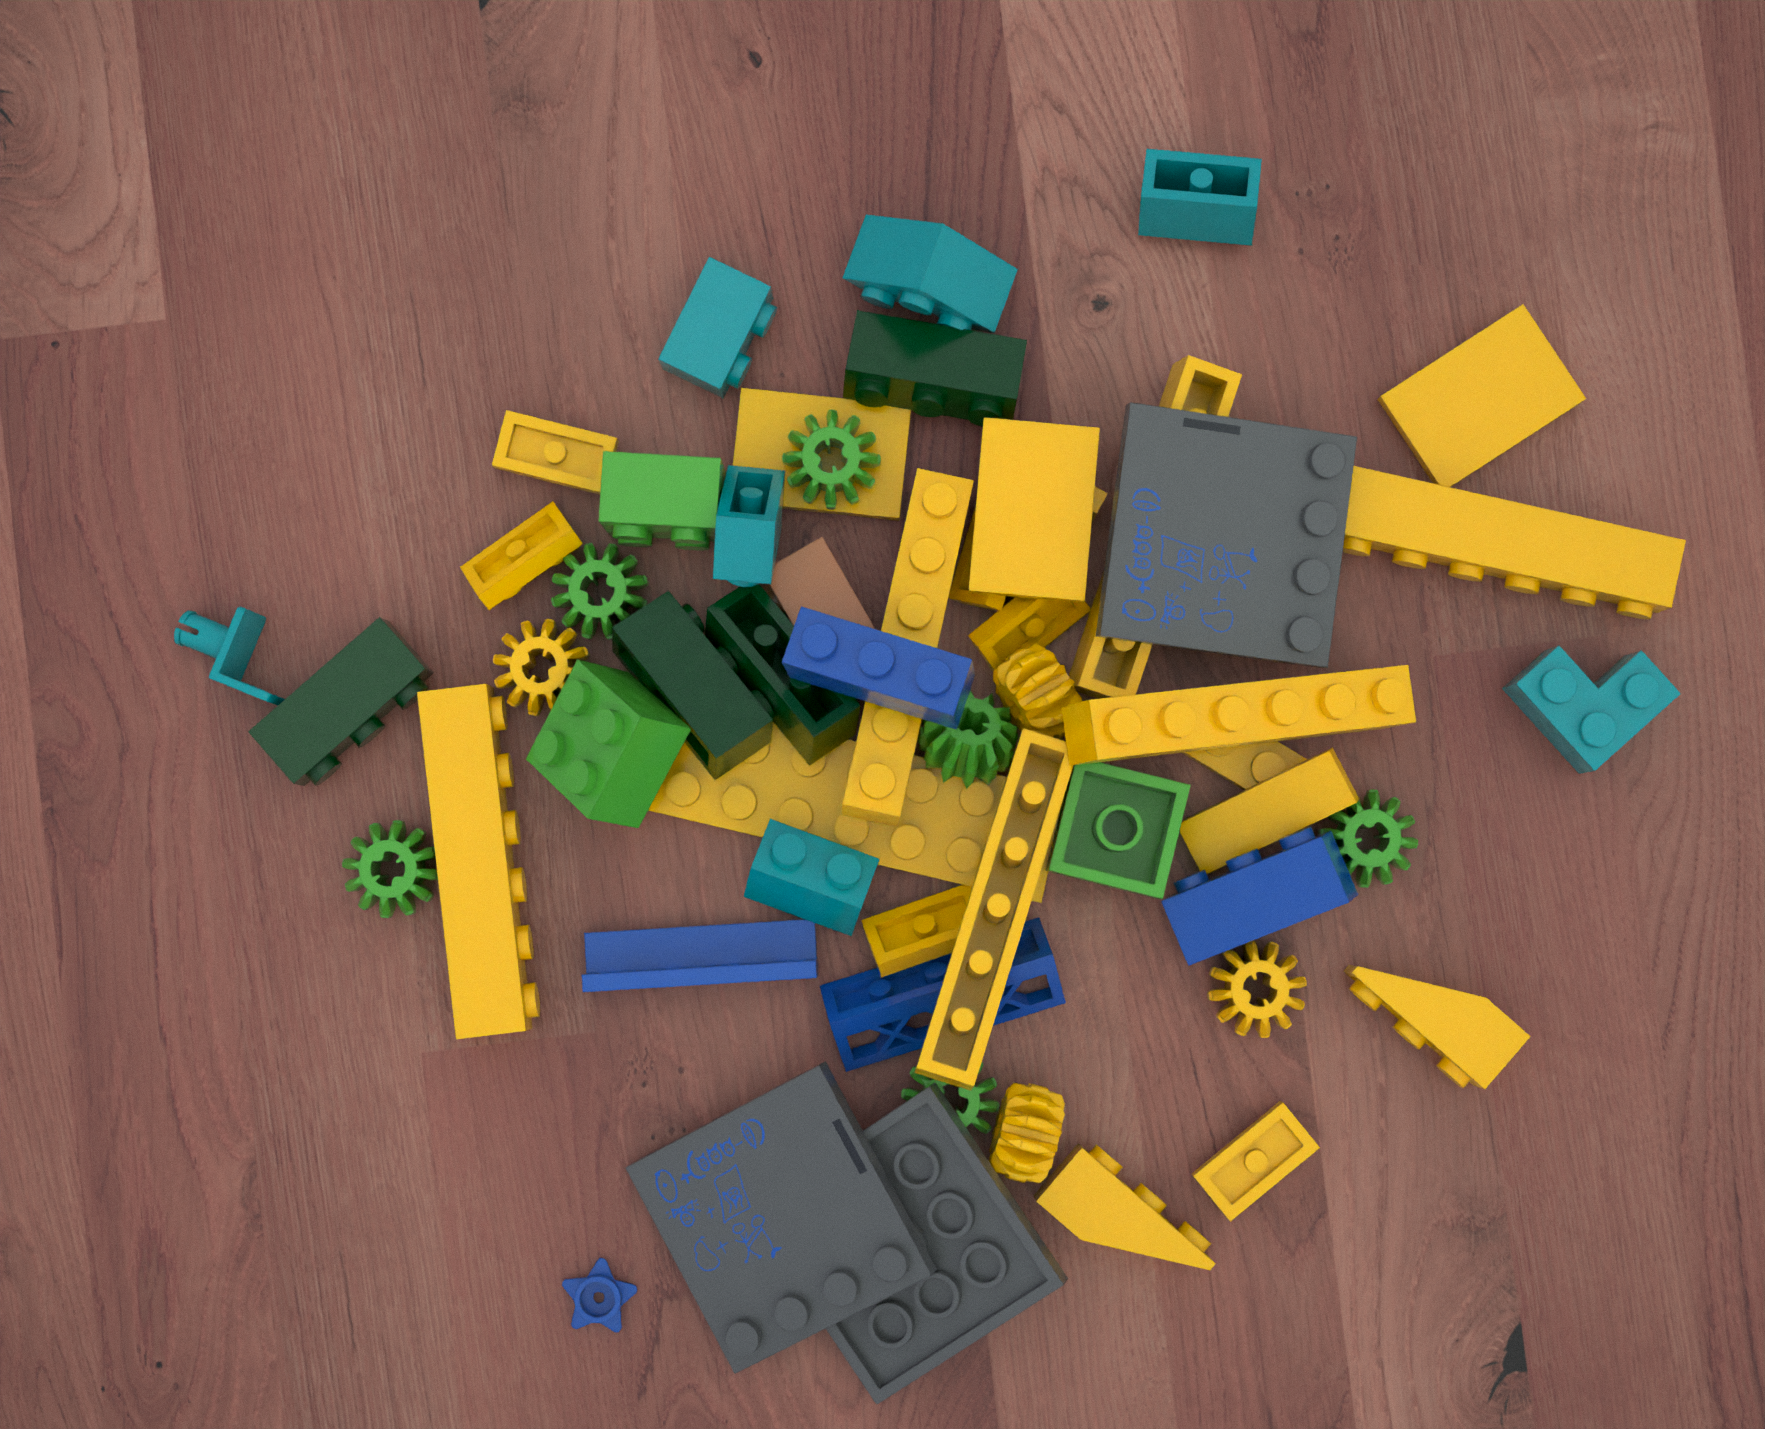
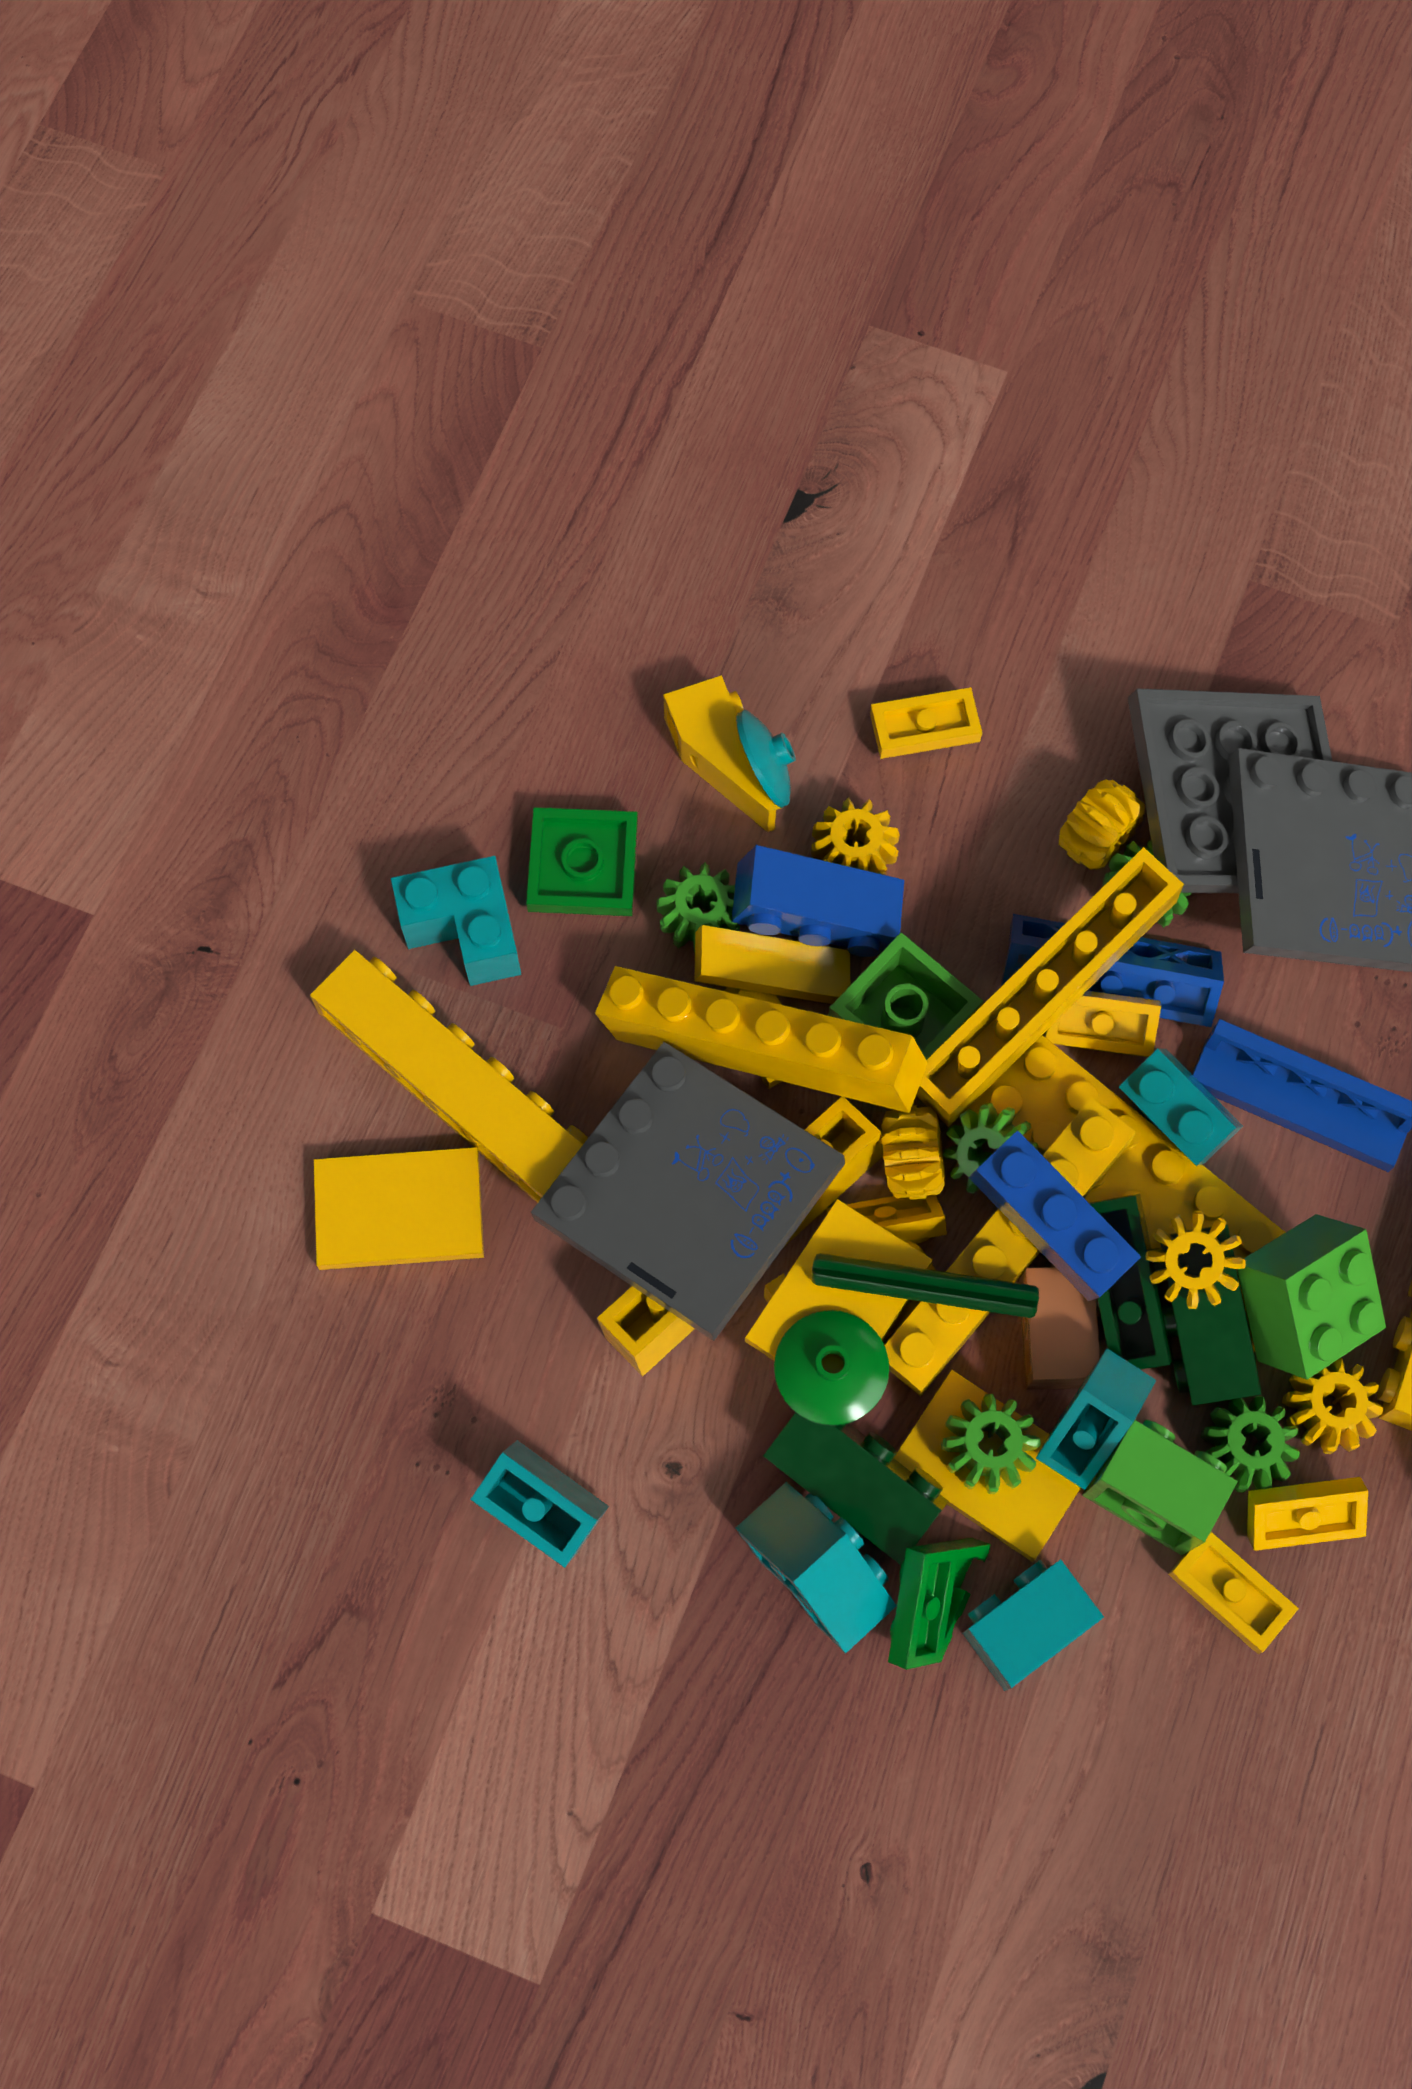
camera: 155 degrees left, 15 degrees down
yellow slope [1033,1143,1216,1270] -> none
none -> green plate [526,807,638,916]
none -> teal dish [736,710,796,808]
none -> green dish [774,1310,889,1426]
none -> dark green axle [811,1253,1039,1318]
none -> green wing [888,1537,991,1670]
none -> yellow gear [1146,1210,1246,1309]

